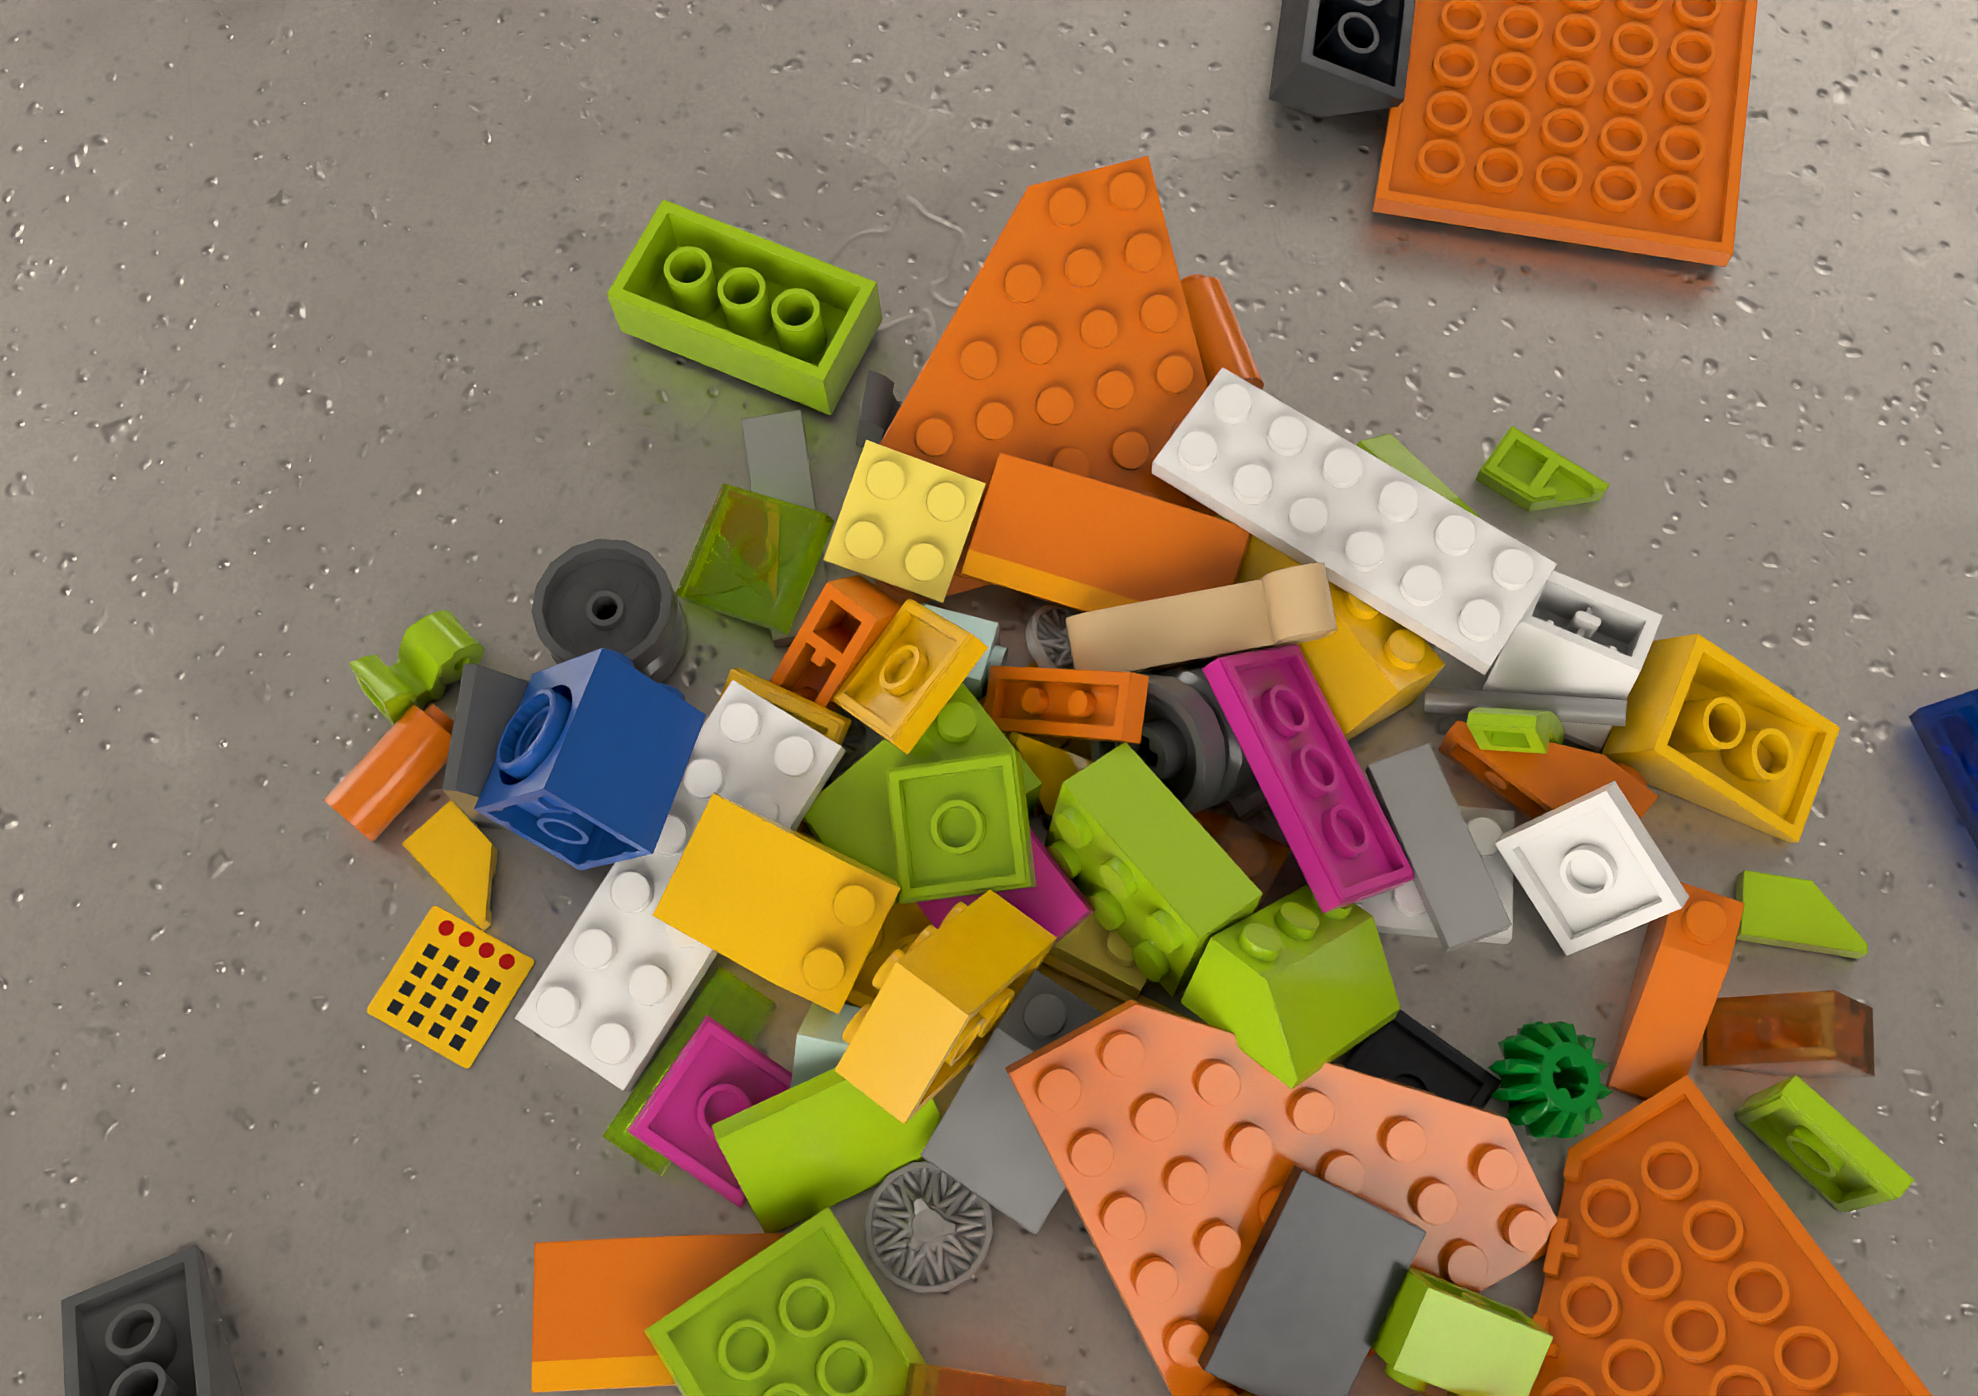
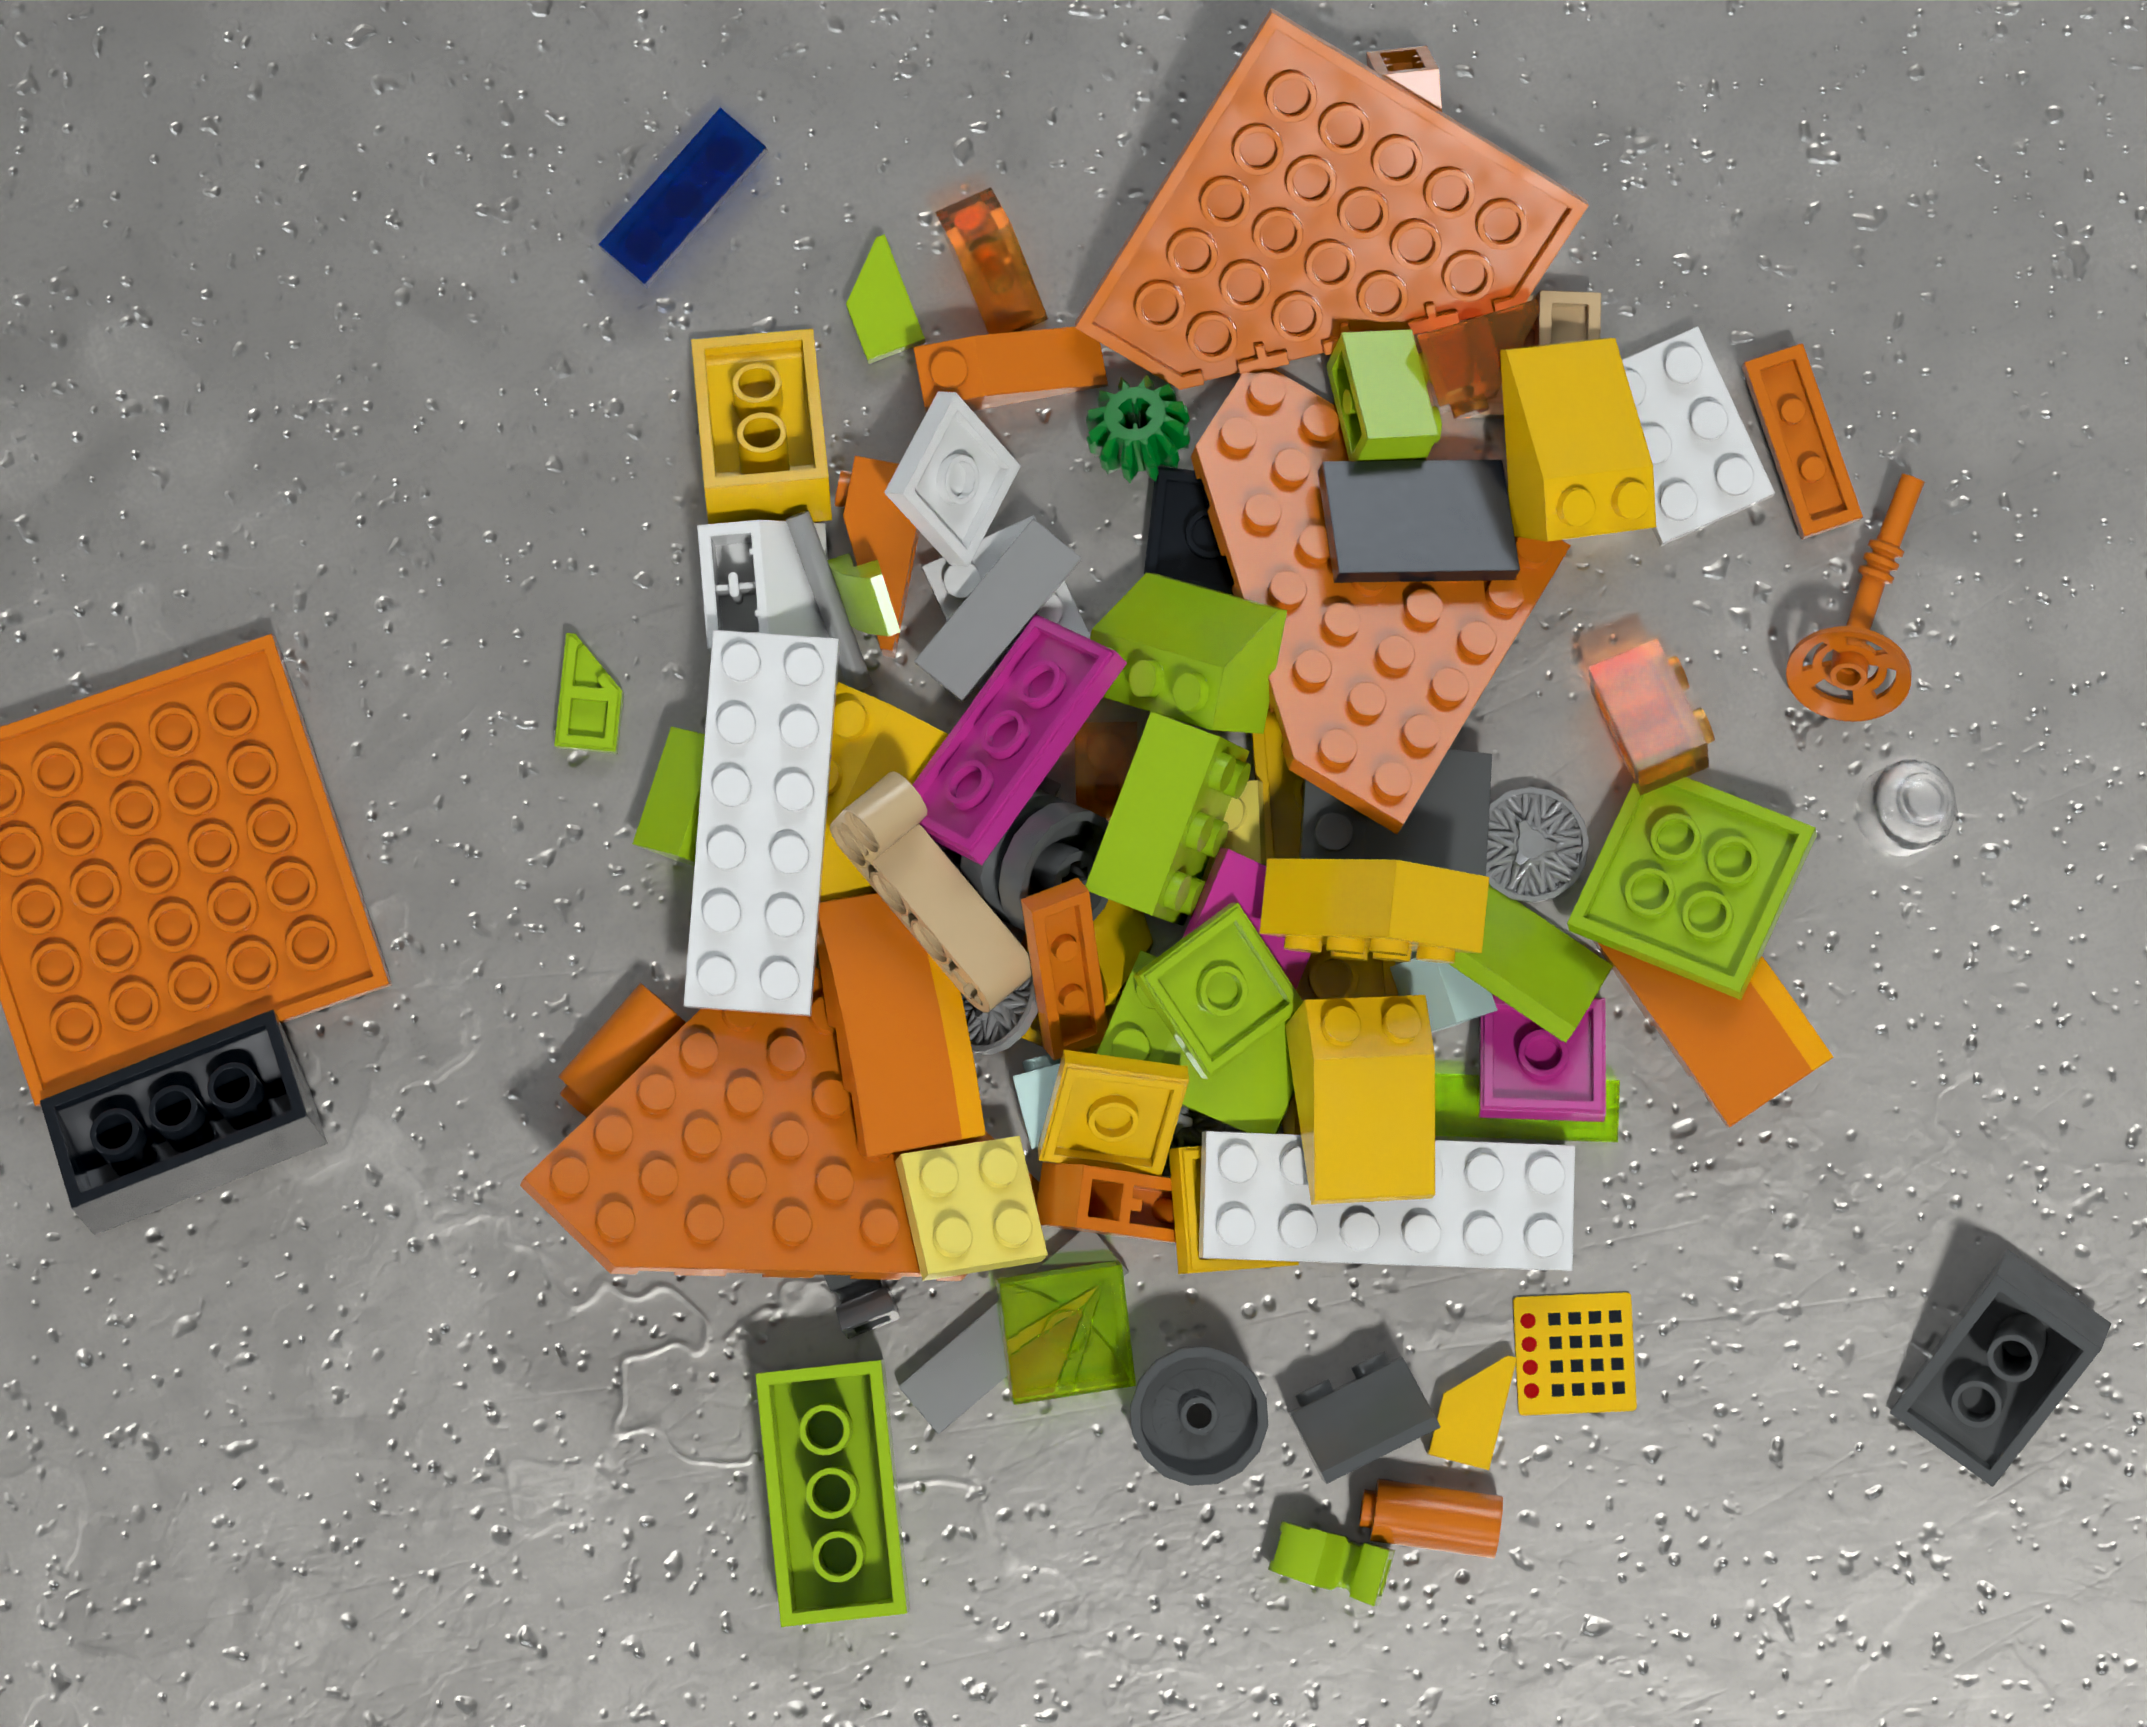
camera: 120 degrees left, 15 degrees up
blue brick [474,648,706,871] -> none
lime tile [1735,1075,1915,1213] -> none

